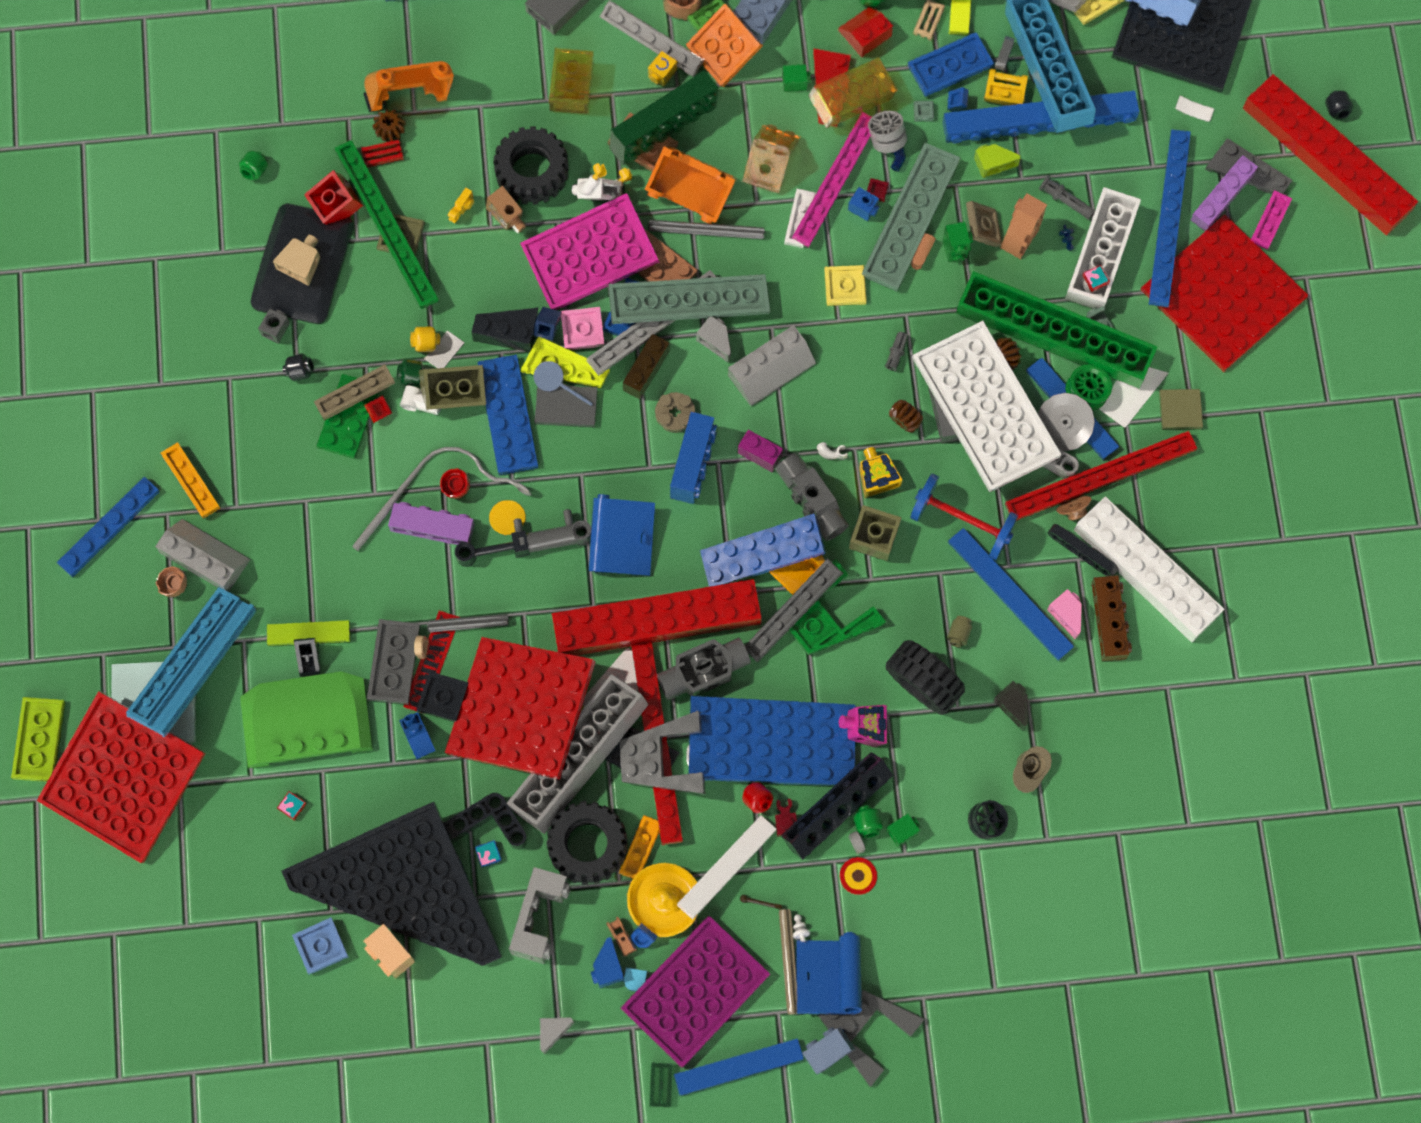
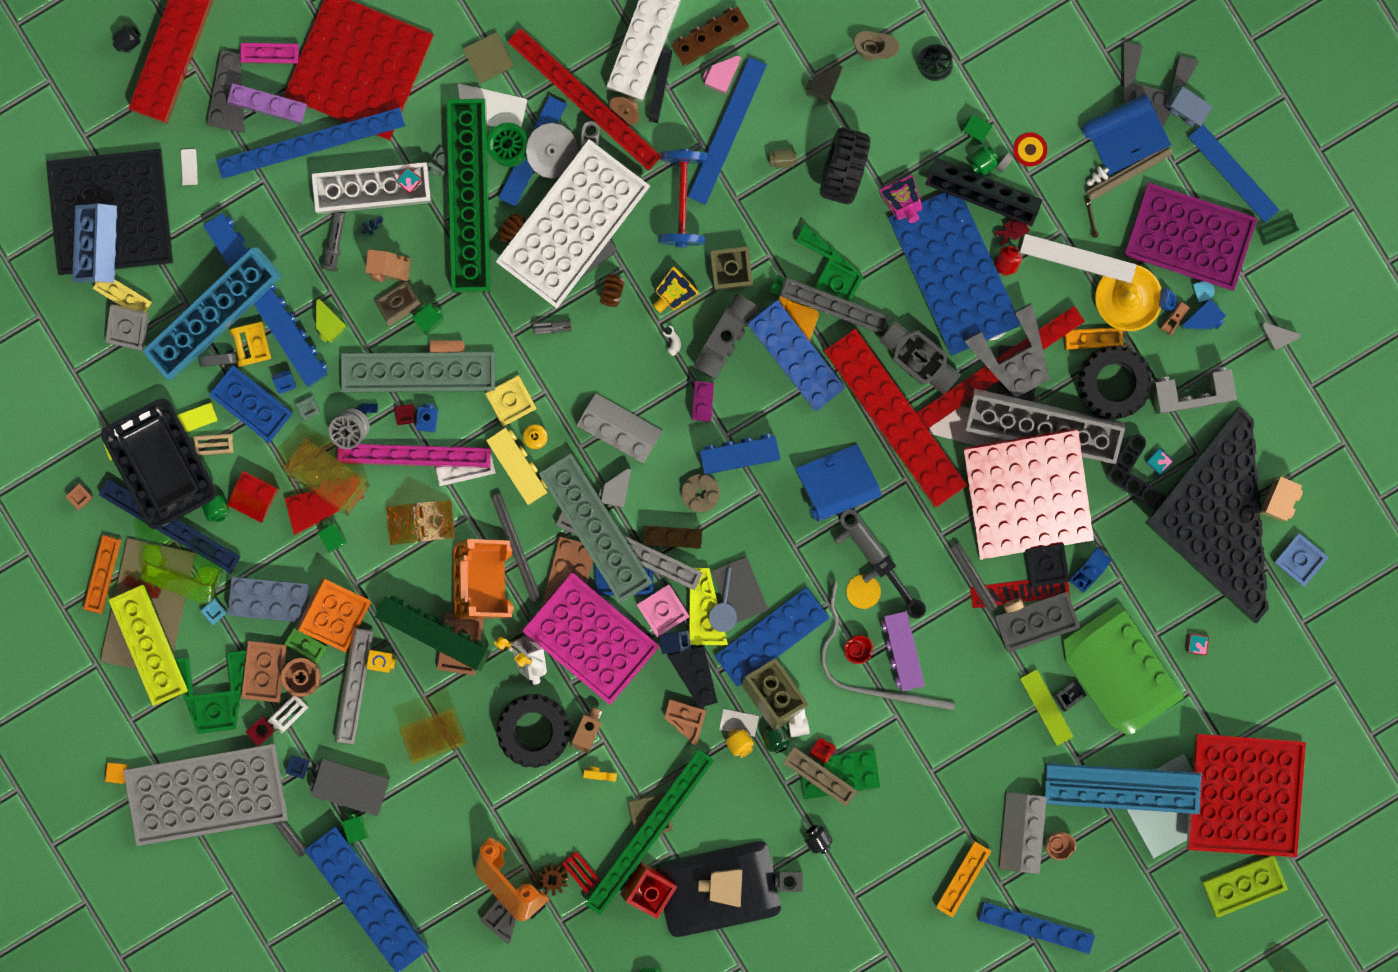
camera: 115 degrees left, 15 degrees up
none -> dark grey wing [480,900,516,944]
none -> light yellow brick [486,428,548,505]
none -> yellow head [523,424,548,450]
none -> nougat wing [664,699,707,745]

